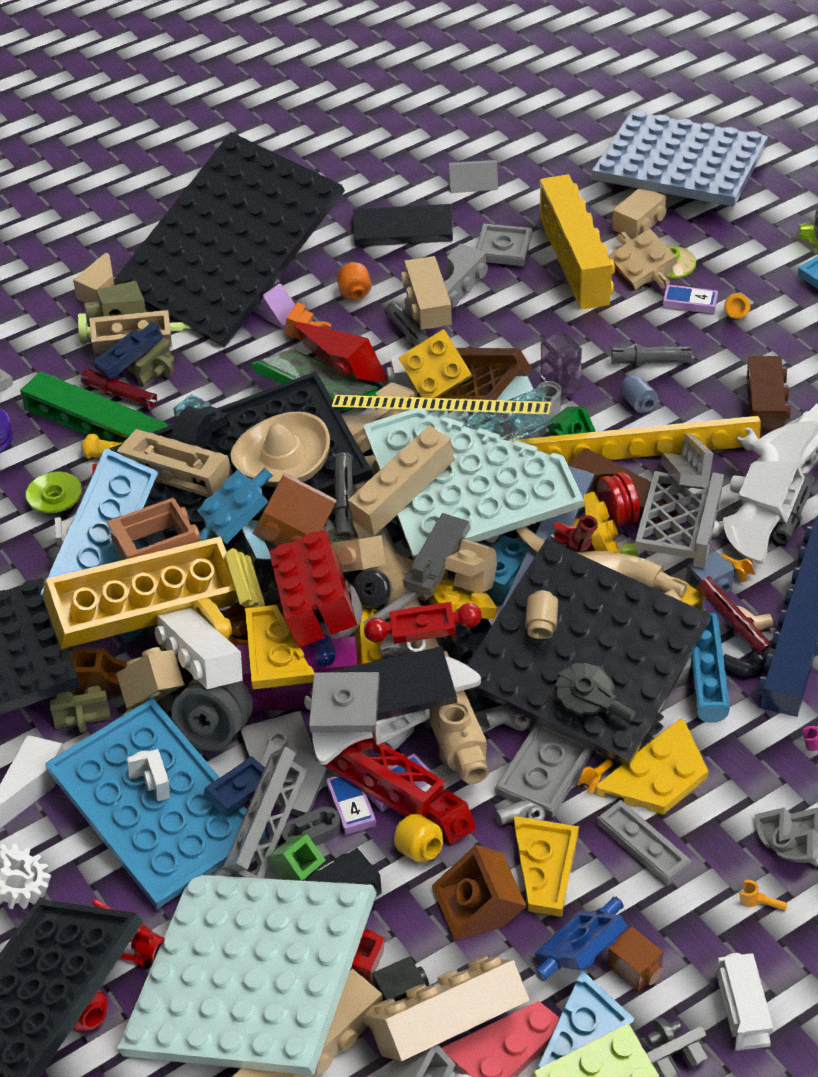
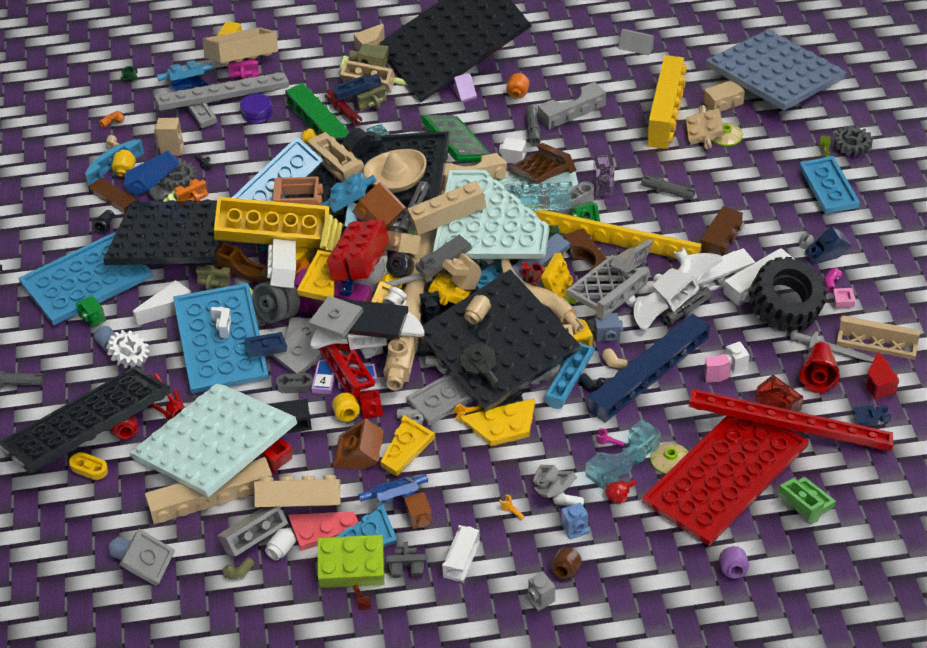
camera: 25 degrees right, 0 degrees up
lime dish [26,471,82,514] -> none
tan brick [116,647,184,709] -> none
yellow plate [193,598,232,640] -> none
light grey fence [223,747,307,879] -> none
bright green brick [266,833,326,881] -> none
orange piece [284,302,332,340] -> none
red wedge [294,321,388,382] -> none
light yellow sticker [332,395,551,414] -> none
black tile [353,204,453,246] -> none
red plate [364,602,482,644] -> none
pearl dark grey brick [372,956,429,1002] -> none
yellow plate [398,329,473,398] -> none
tan brick [401,256,452,330] -> none
light grey plate [476,224,532,266] -> none
red head [597,472,640,528] -> none
light grey tile [597,800,692,886] -> none
sand blue brick [620,375,658,413] -> none
tile [663,285,718,314] -> none
dark red pin [696,576,772,652] -> none
light orange hand [721,553,756,582] -> none
light orange tile [724,293,750,319] -> none

